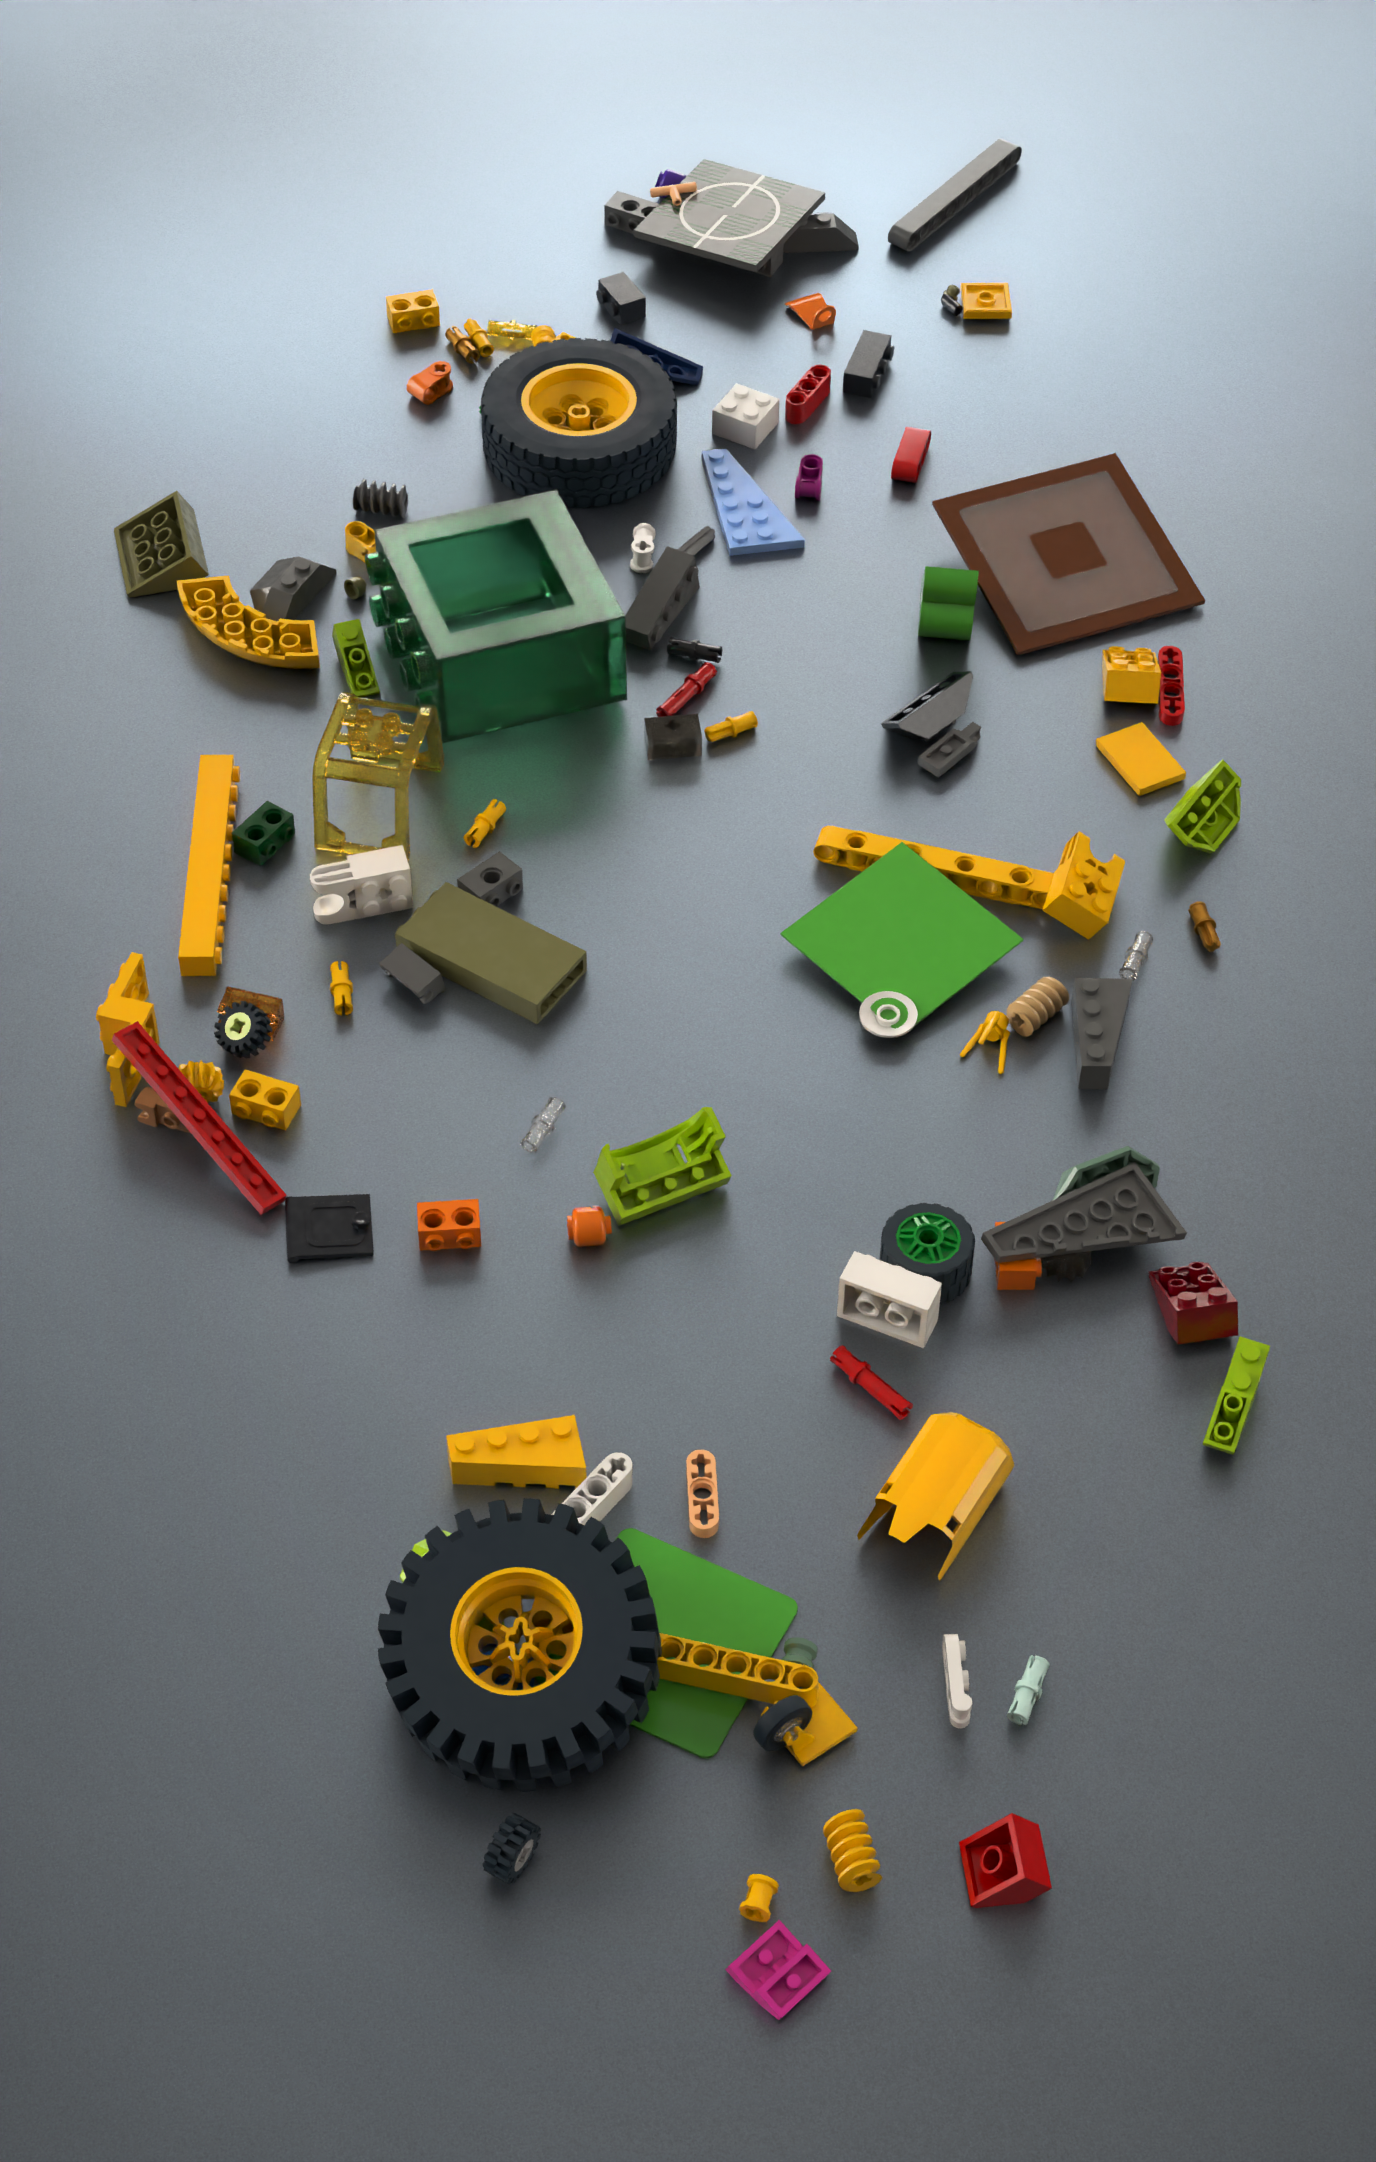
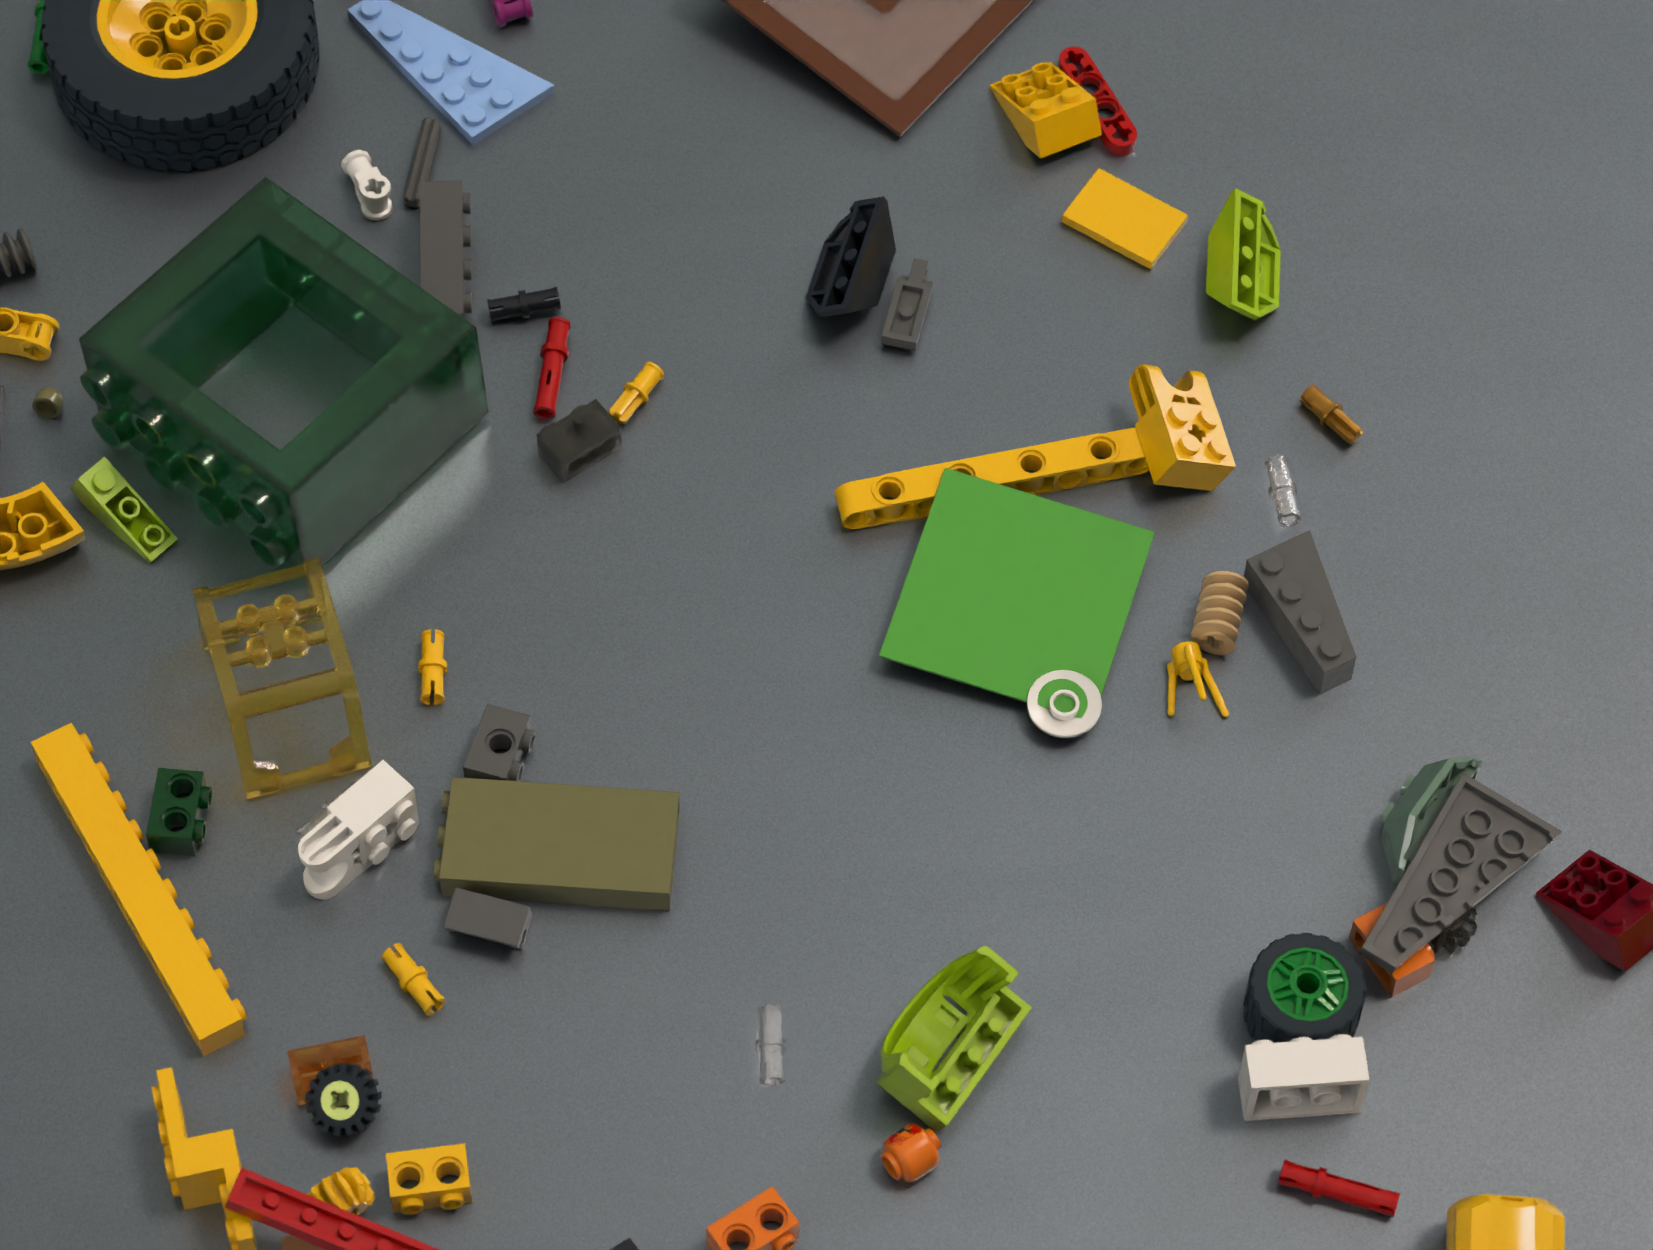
camera: 30 degrees left, 10 degrees up
bright green brick [918,566,979,641] -> none

